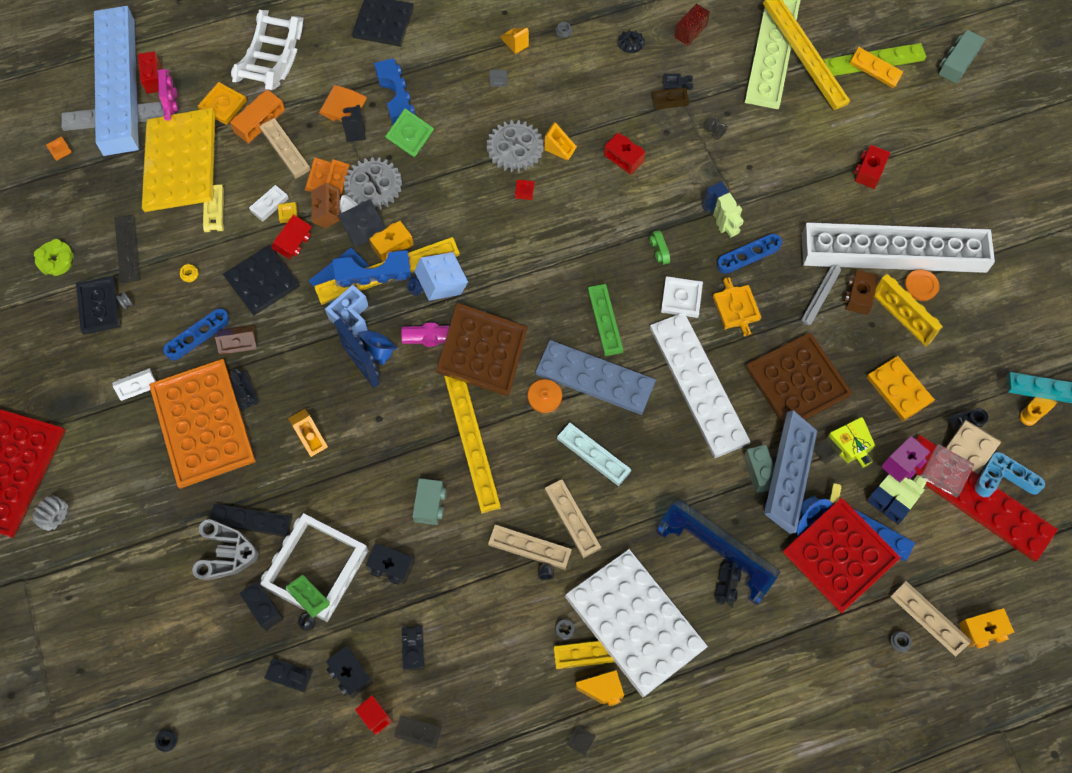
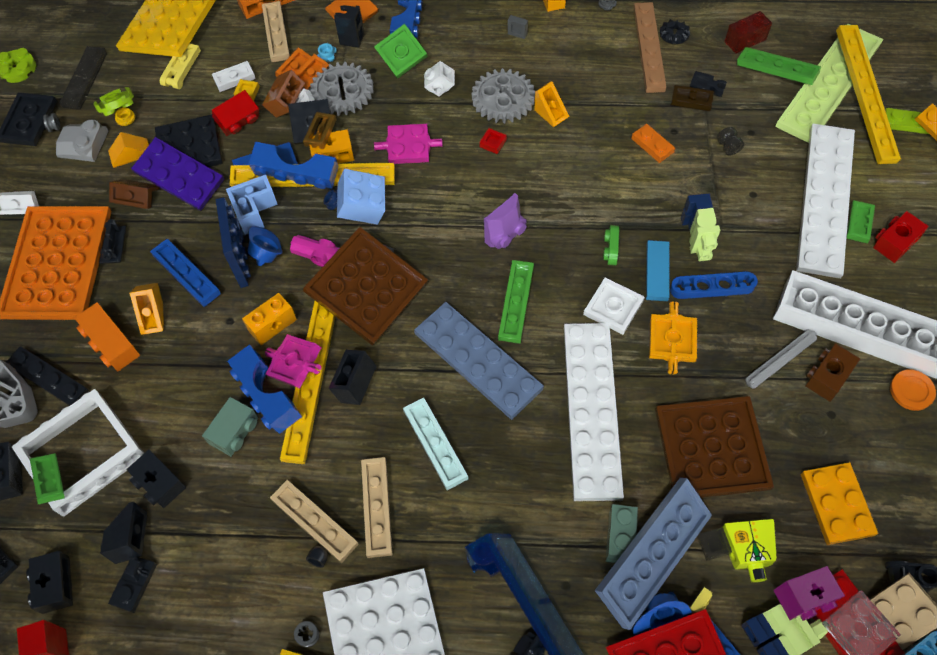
camera: 25 degrees right, 5 degrees down
blue beam [163,309,230,361] -> none
black hinge [298,614,316,631] -> none
orange piece [528,379,562,413] -> none
red brick [604,132,645,175] -> none
yellow plate [874,274,943,347] -> none
none -> light grey slope [56,120,108,162]
none -> orange brick [74,302,140,372]
none -> lime plate [93,87,134,116]
none -> black slope [100,501,147,564]
none -> light orange slope [108,132,149,168]
none -> dark purple plate [131,137,224,211]
none -> blue plate [150,239,221,307]
none -> blue arch [228,344,302,434]
none -> light orange brick [242,293,297,345]
none -> dark pink plate [265,334,322,389]
none -> pearl gold tile [303,112,336,149]
none -> medium azure plate [317,43,337,62]
none -> black brick [329,349,377,405]
none -> dark pink plate [374,124,443,164]
none -> white brick [424,61,455,97]
none -> medium lavender slope [484,193,527,249]
none -> orange plate [631,124,675,163]
none -> medium nougat plate [633,2,666,93]
none -> dark azure tile [646,240,669,301]
none -> bright green plate [737,47,821,85]
none -> white plate [796,124,855,279]
none -> bright green plate [846,200,875,243]

